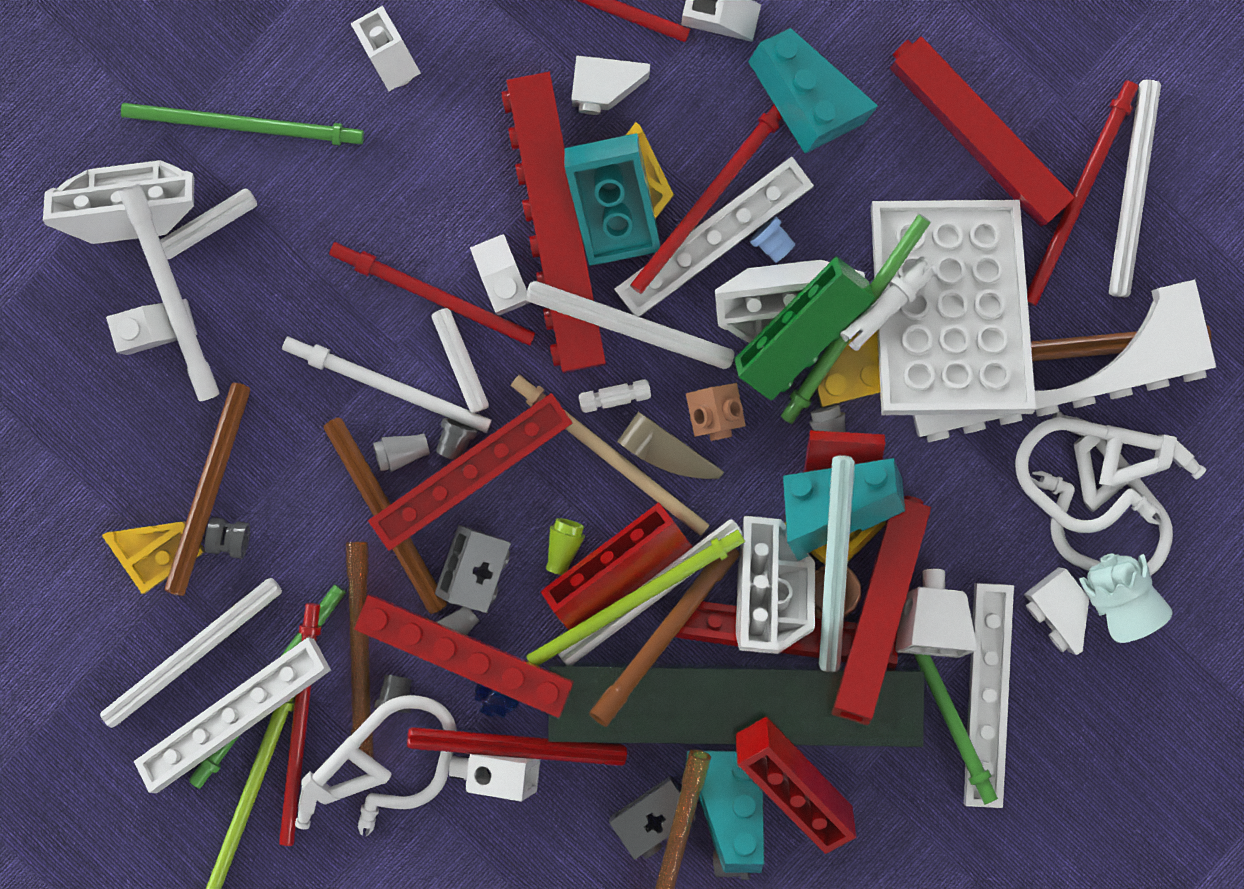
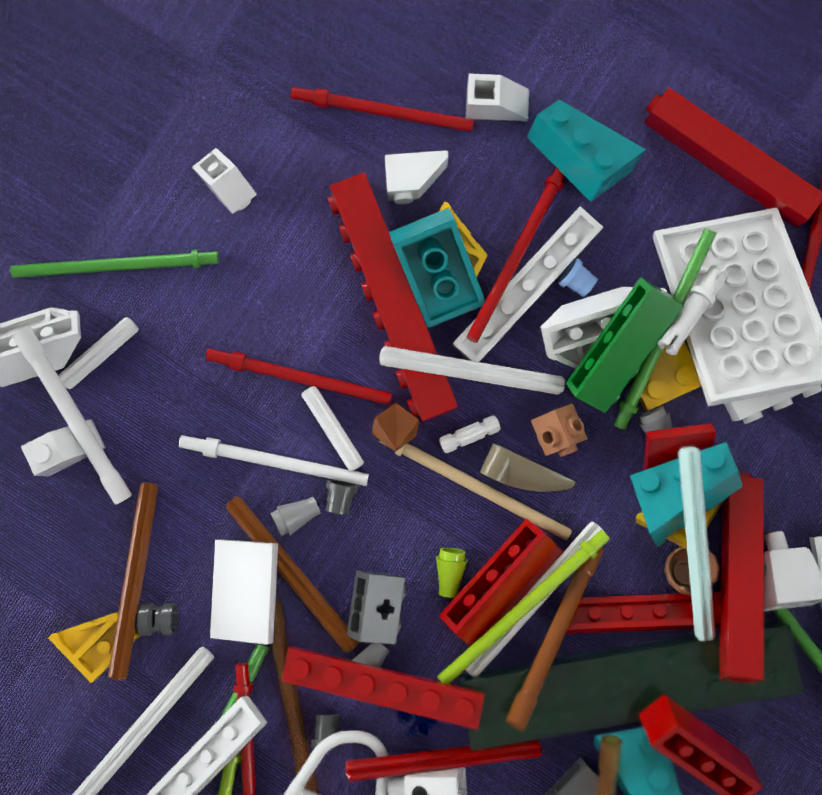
camera: 10 degrees left, 5 degrees down
red plate [368,393,573,551] -> none
white slope [470,234,531,316] -> none
white wedge [736,516,815,654] -> none
none -> white tile [210,539,278,644]
none -> dark orange slope [372,403,419,452]

